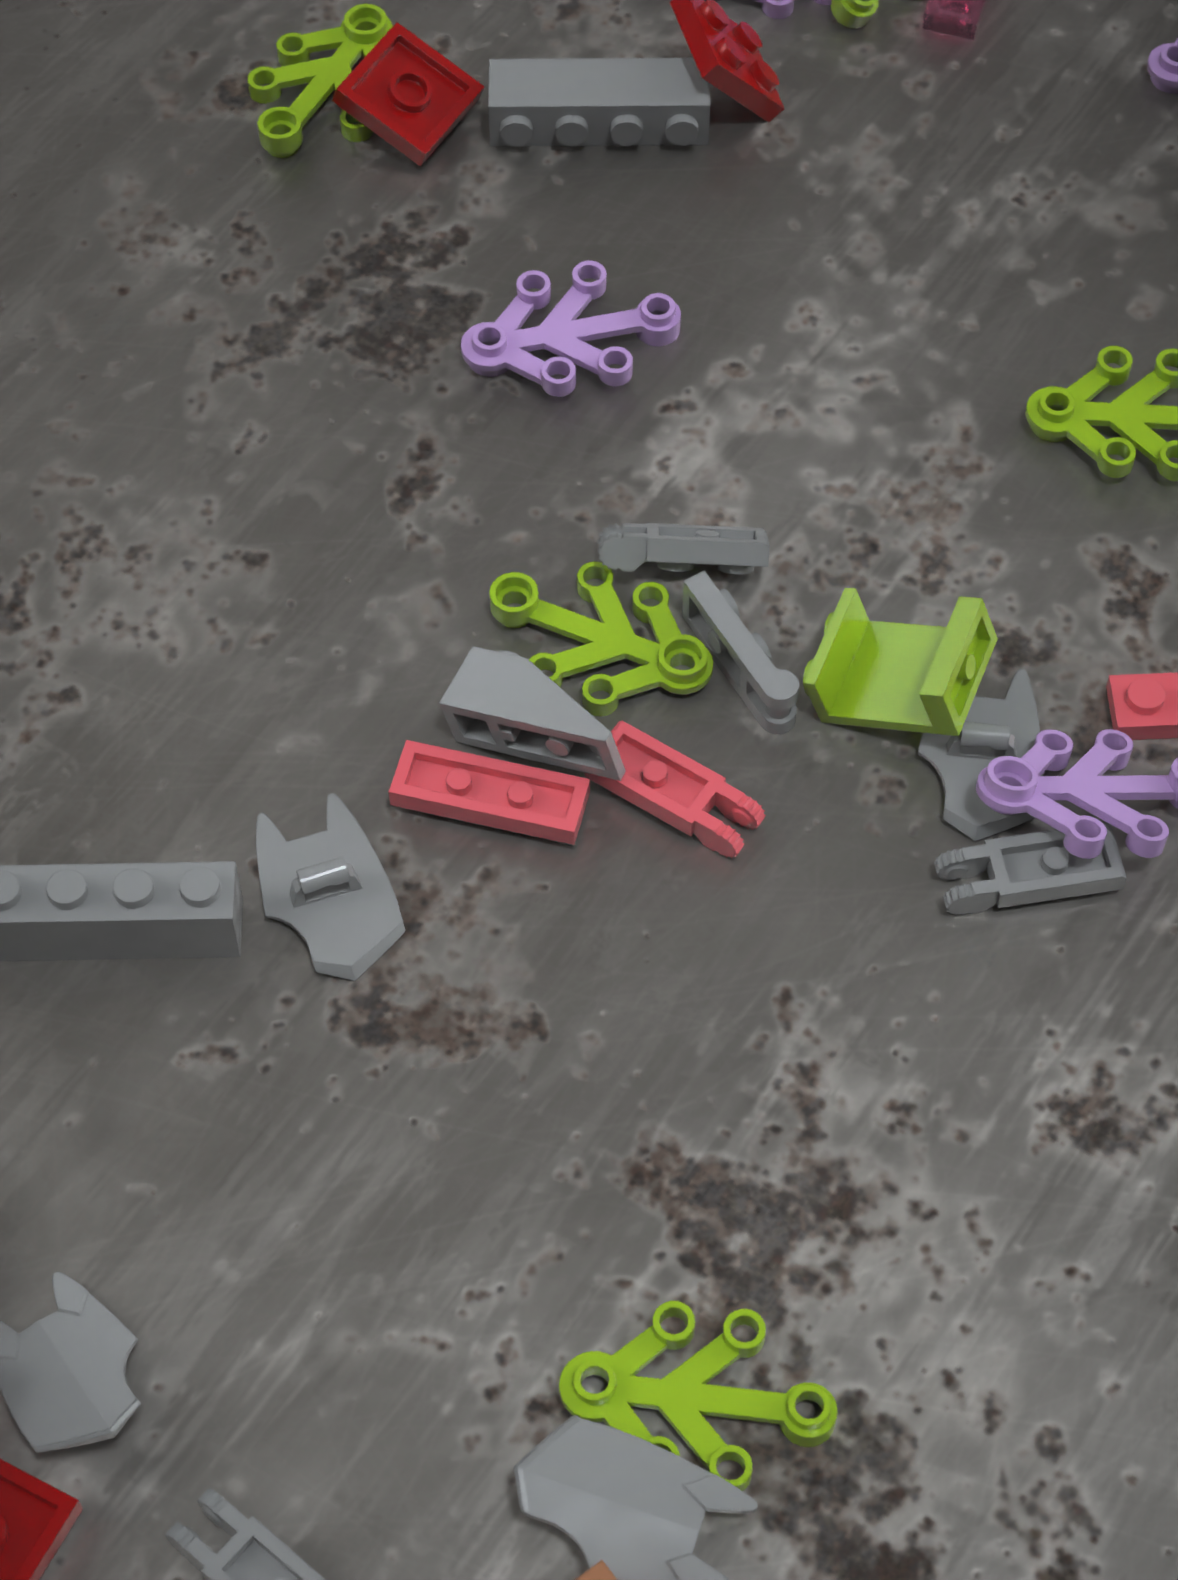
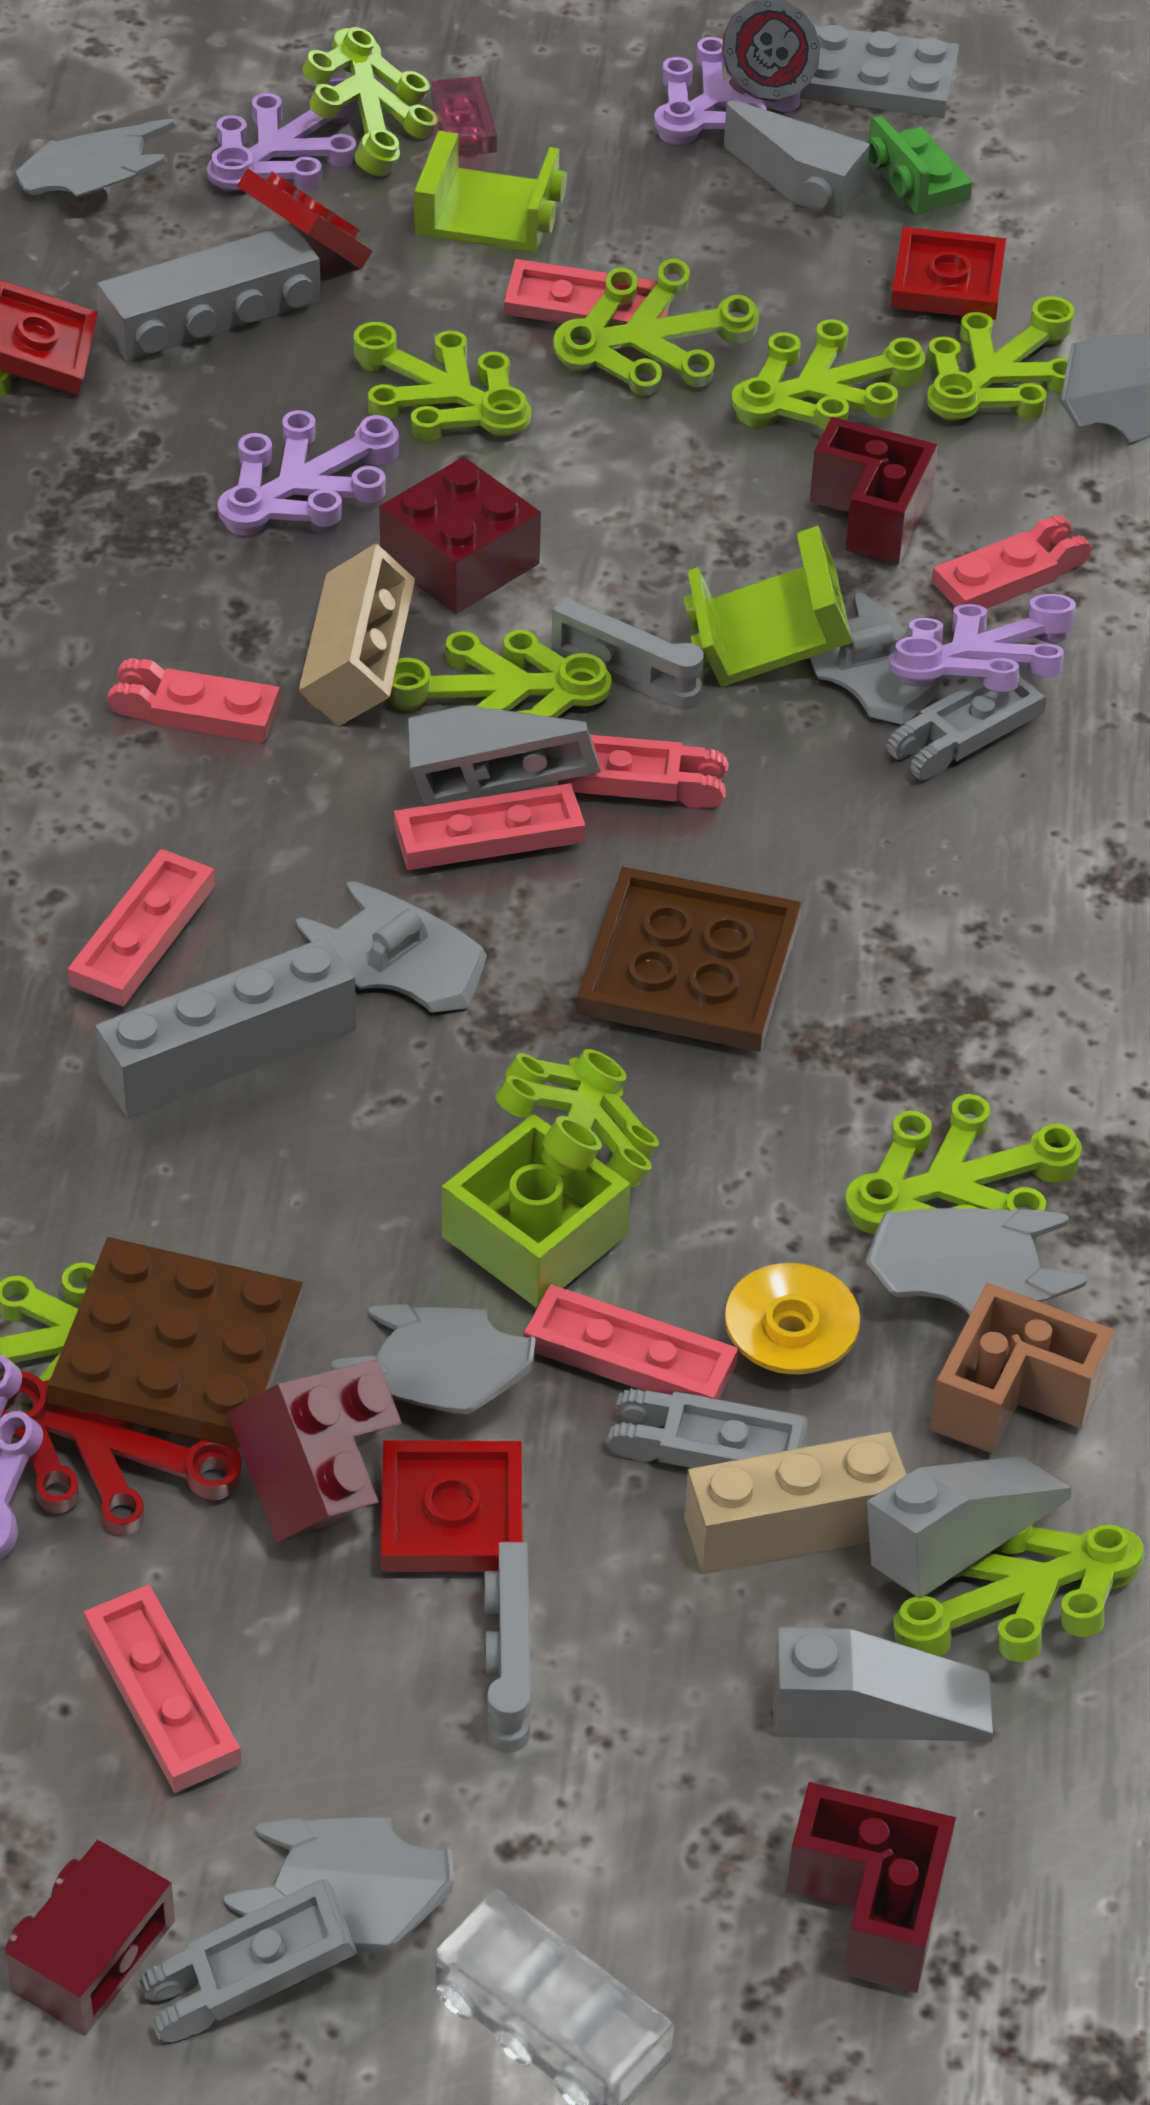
camera: 30 degrees left, 10 degrees down
light grey hinge [597,523,770,574] -> none
none -> coral plate [67,849,216,1007]
none -> coral hinge [106,658,280,743]
none -> tan brick [298,543,415,727]
none -> lime plant [353,322,532,442]
none -> dark red brick [379,456,541,614]
none -> lime panel [414,131,567,253]
none -> lime brick [442,1113,631,1308]
none -> lime plant [495,1049,660,1188]
none -> coral plate [504,259,670,327]
none -> coral plate [524,1284,738,1400]
none -> lime plant [553,258,759,396]
none -> reddish brown plate [577,866,802,1052]
none -> yellow dish [725,1263,860,1374]
none -> dark red brick [810,417,939,565]

